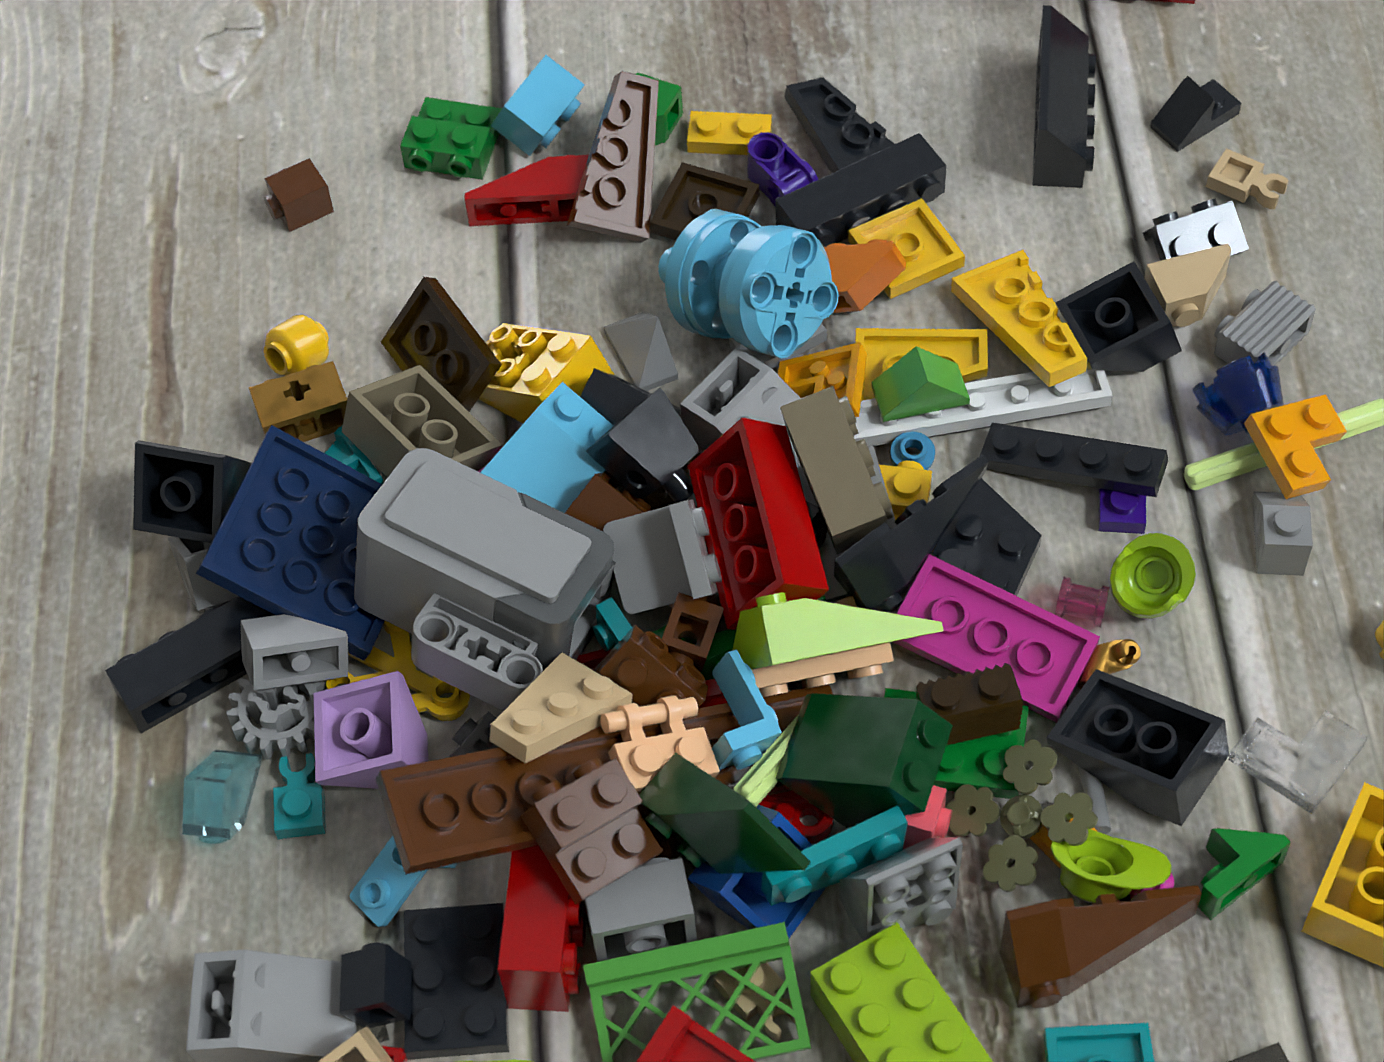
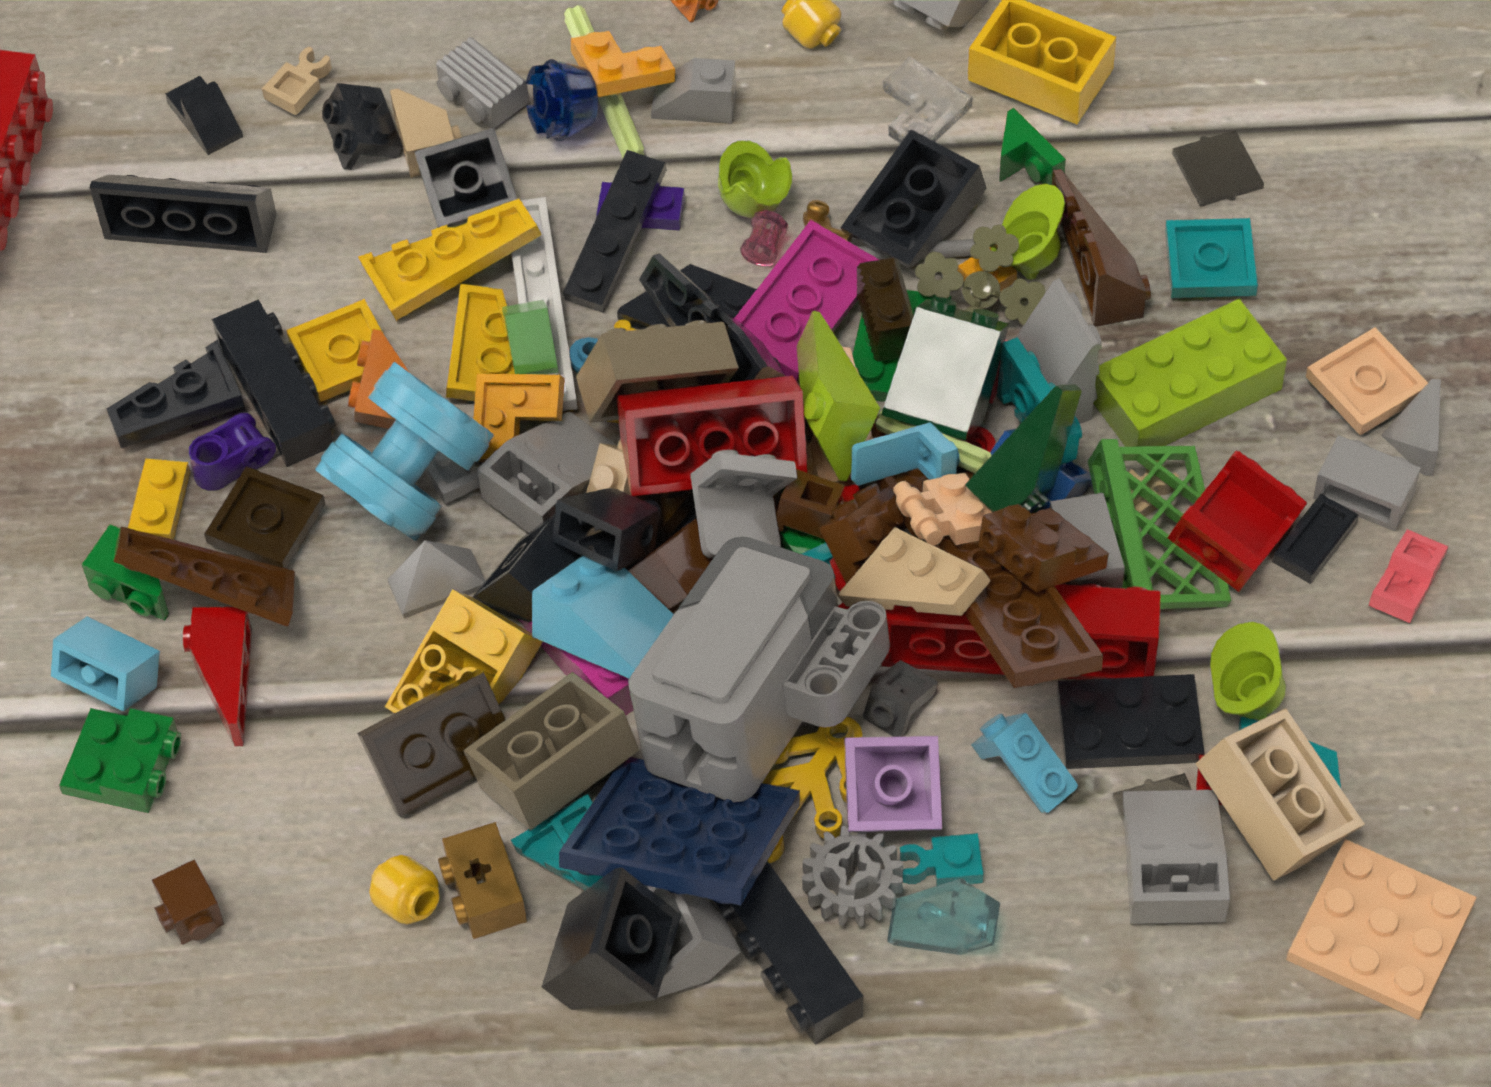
camera: 90 degrees left, 0 degrees up
light grey slope [241,614,348,690] -> none
black brick [339,943,411,1028] -> none

